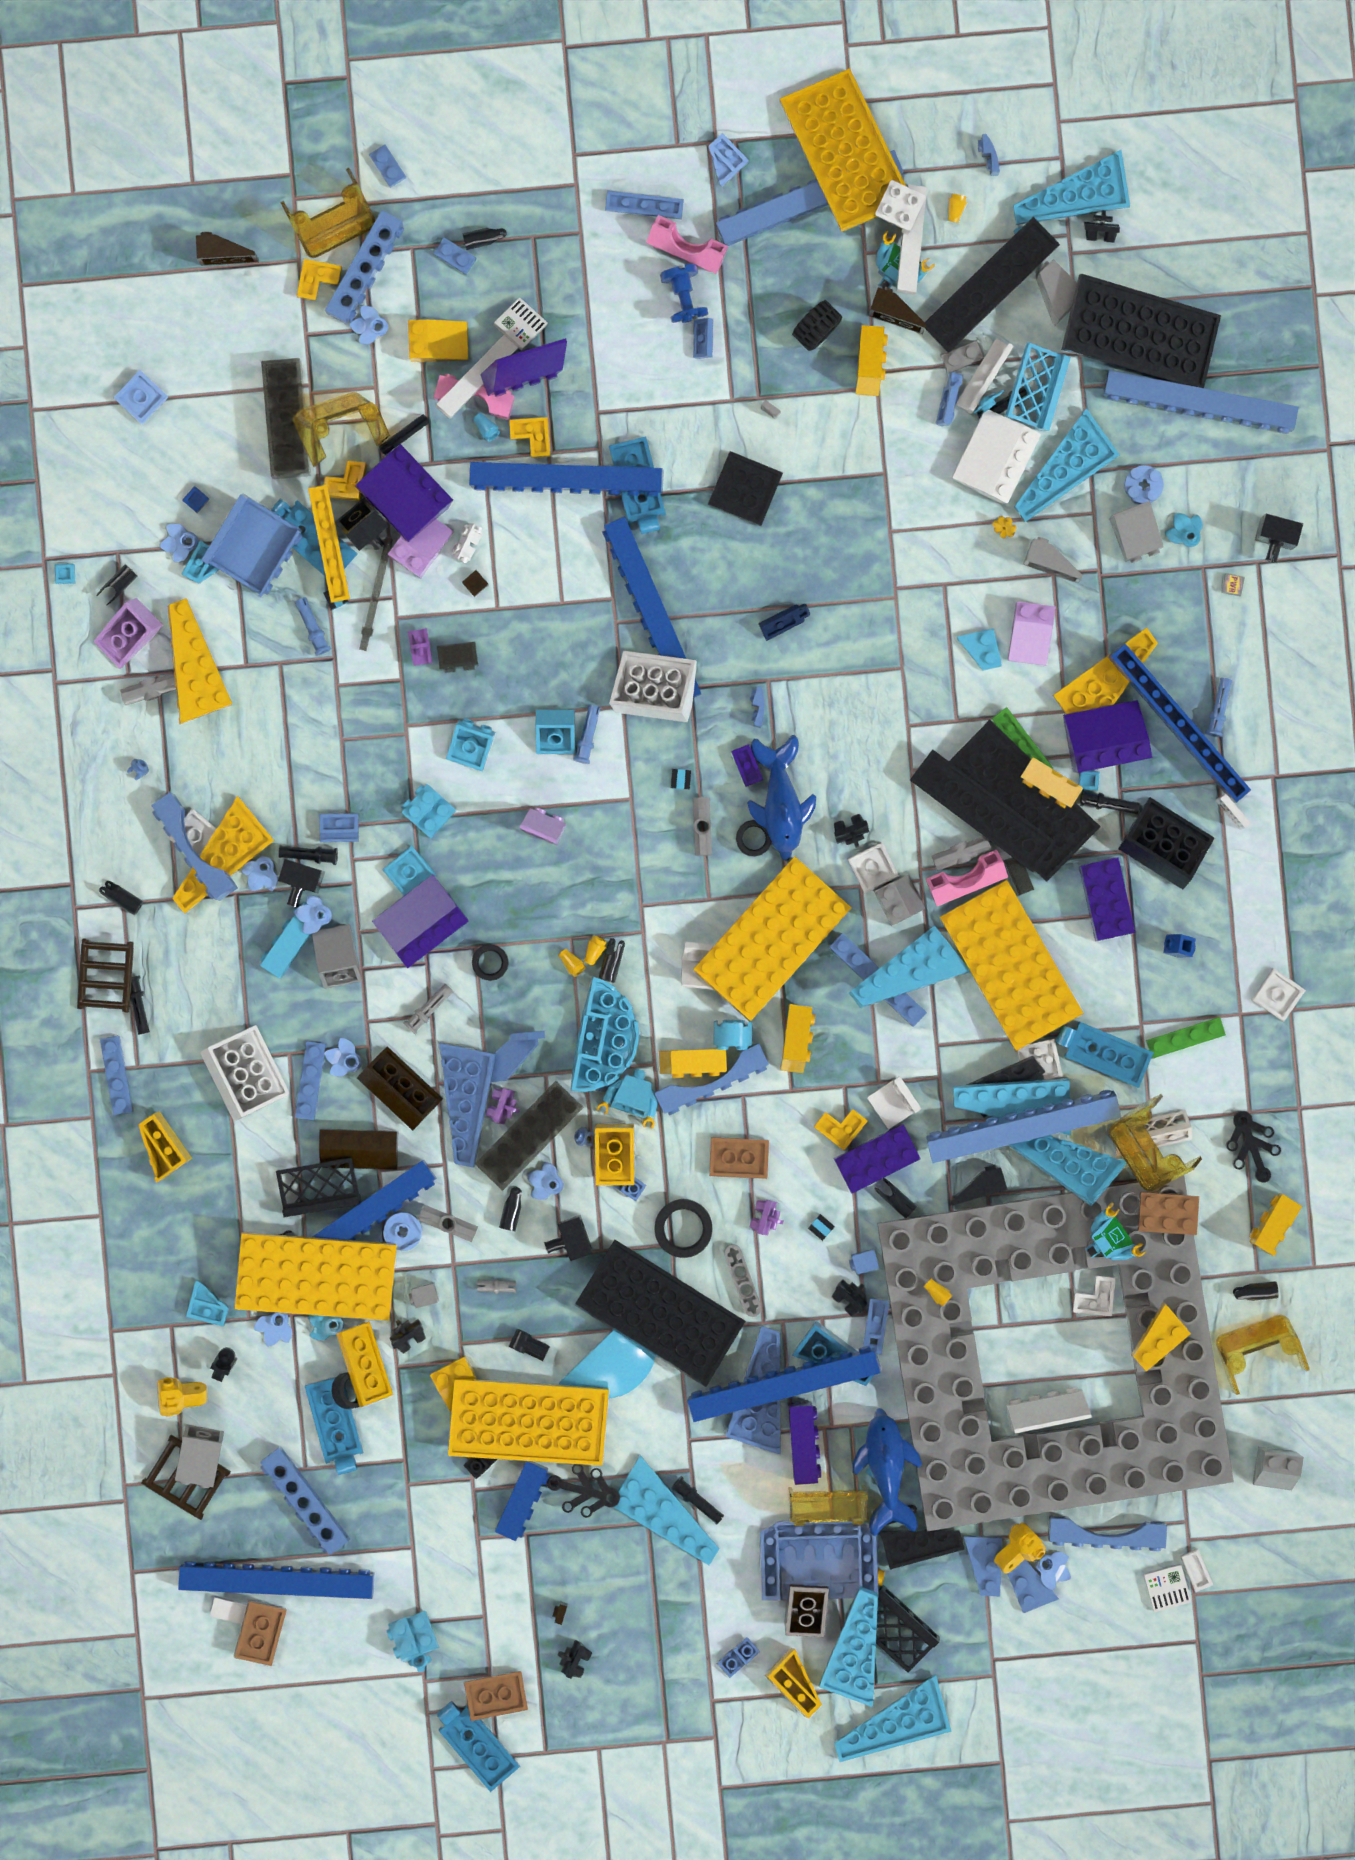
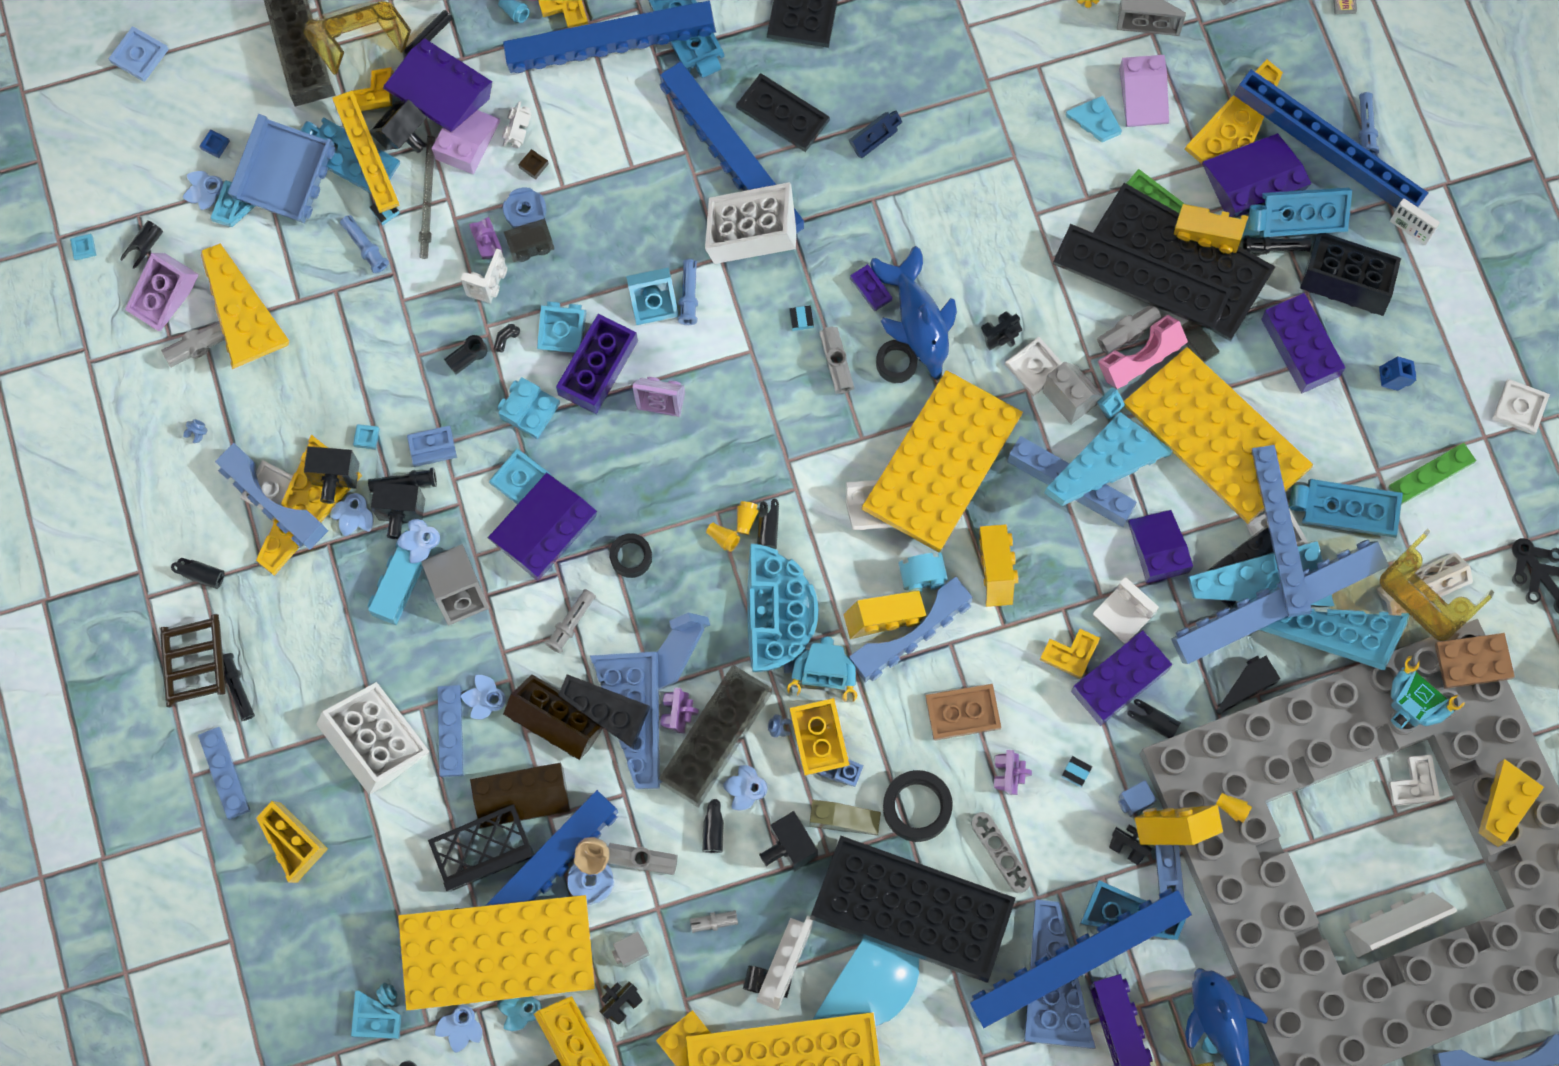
camera: 10 degrees left, 15 degrees down
medium blue slope [750,686,764,728] -> none
none -> black brick [304,446,360,504]
none -> medium azure tile [353,424,380,450]
none -> medium azure plate [376,983,398,1006]
none -> black piece [444,335,488,375]
none -> white bracket [461,249,507,304]
none -> black arm [493,324,520,352]
none -> medium blue plate [503,187,547,230]
none -> dark purple brick [556,314,638,415]
none -> black wing [559,674,650,749]
none -> tan hair [574,837,609,875]
none -> black plate [736,73,830,152]
none -> white fence [757,916,813,1010]
none -> olive slope [810,800,881,835]
none -> medium azure tile [1097,388,1125,419]
none -> dark purple slope [1128,510,1193,584]
none -> yellow wedge [1135,805,1223,845]
none -> dark azure hinge [1248,188,1352,237]
none -> medium blue plate [1252,445,1312,617]

